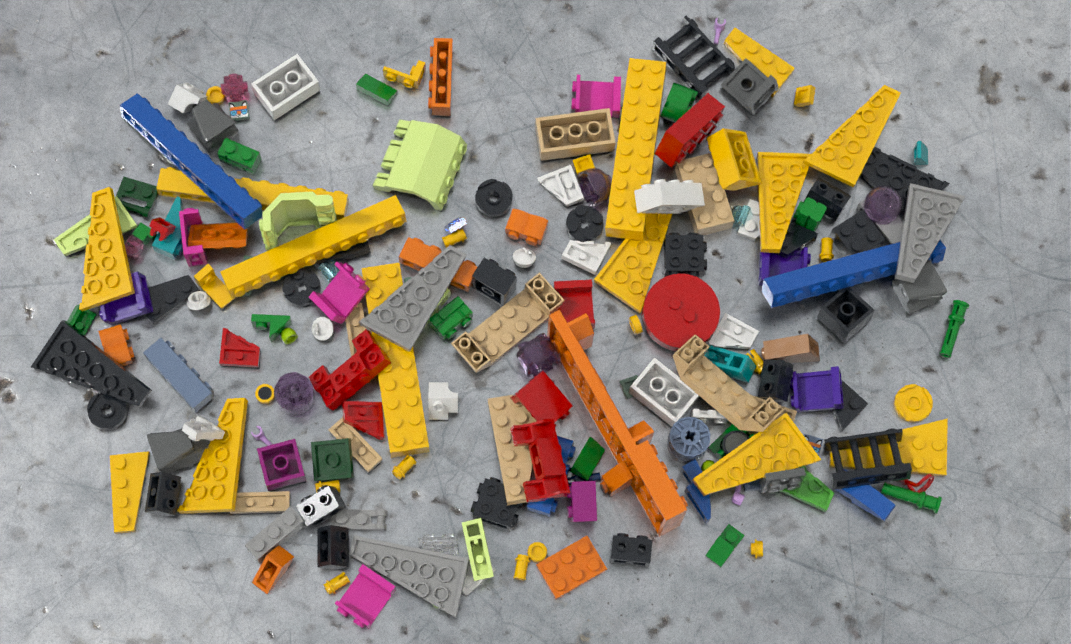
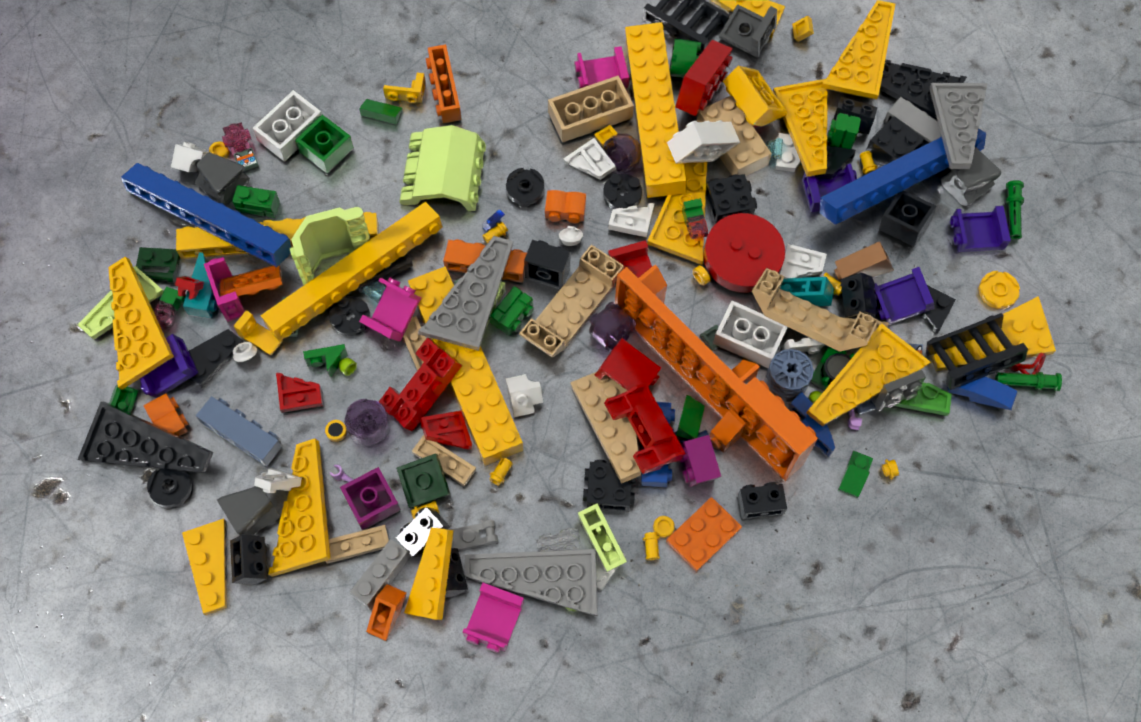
camera: 10 degrees left, 5 degrees down
white hat [312,317,334,341] -> none
yellow pin [323,572,350,595] -> none
clear purple cylinder [863,186,902,225] -> none
teal slope [914,141,928,165] -> none
none -> green brick [295,114,354,174]
none -> yellow wing [404,527,454,620]
none -> leg [682,198,708,239]
none -> dark purple panel [950,206,1011,252]

